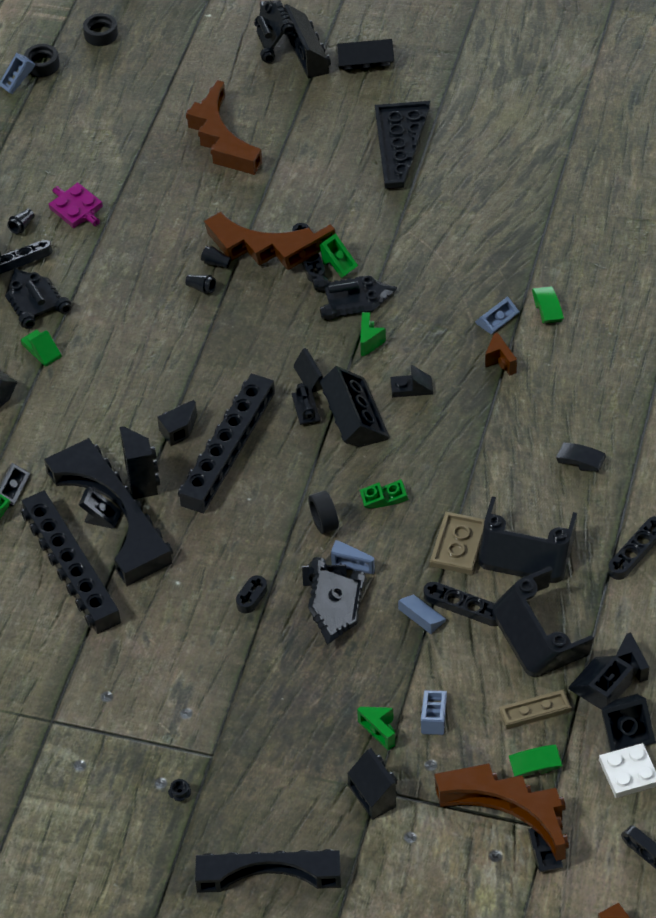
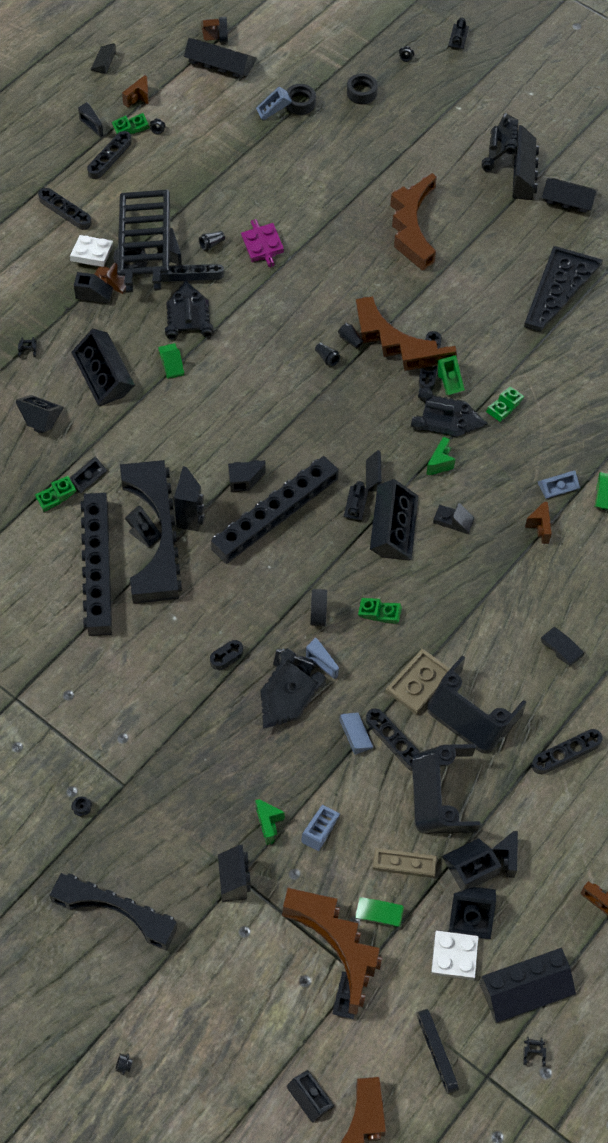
camera: 20 degrees right, 10 degrees up
none -> green slope [486,387,524,422]

